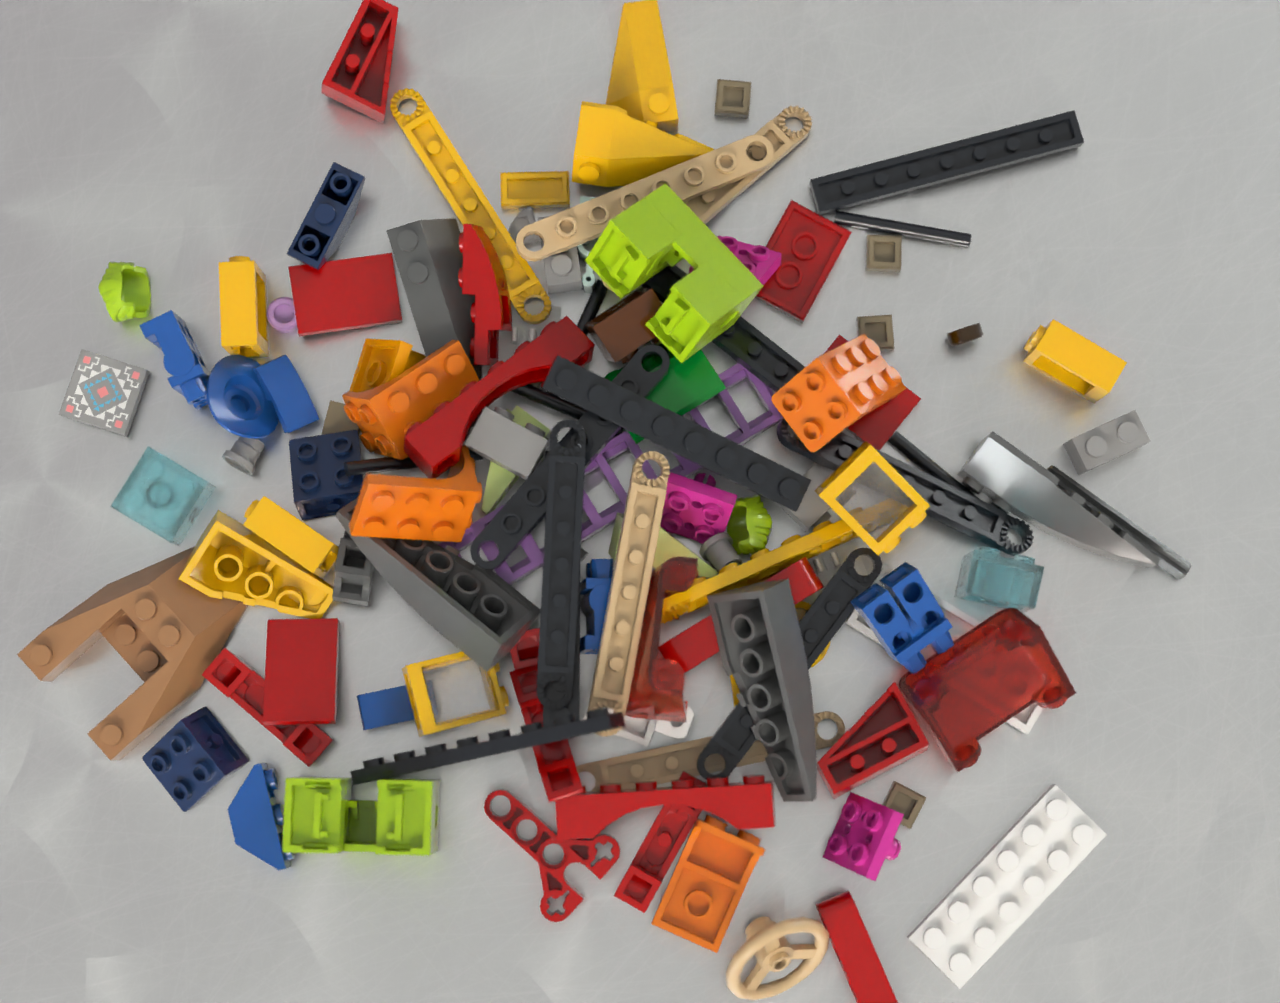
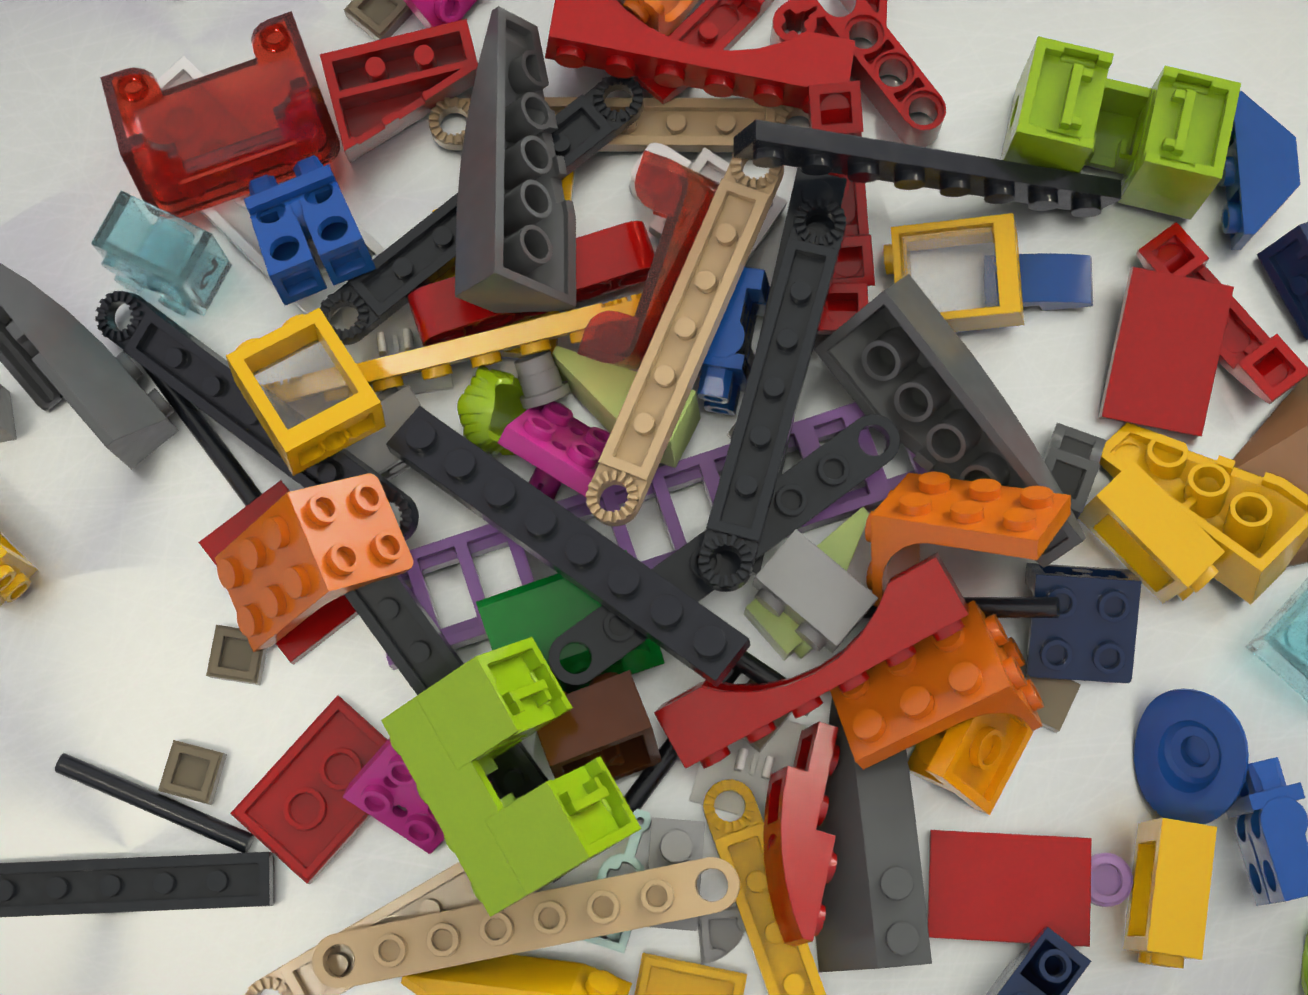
camera: 165 degrees left, 5 degrees down
light grey piece [222,436,265,475] -> none
blue slope [253,355,319,433] -> none
dark brown tile [947,323,984,347] -> none

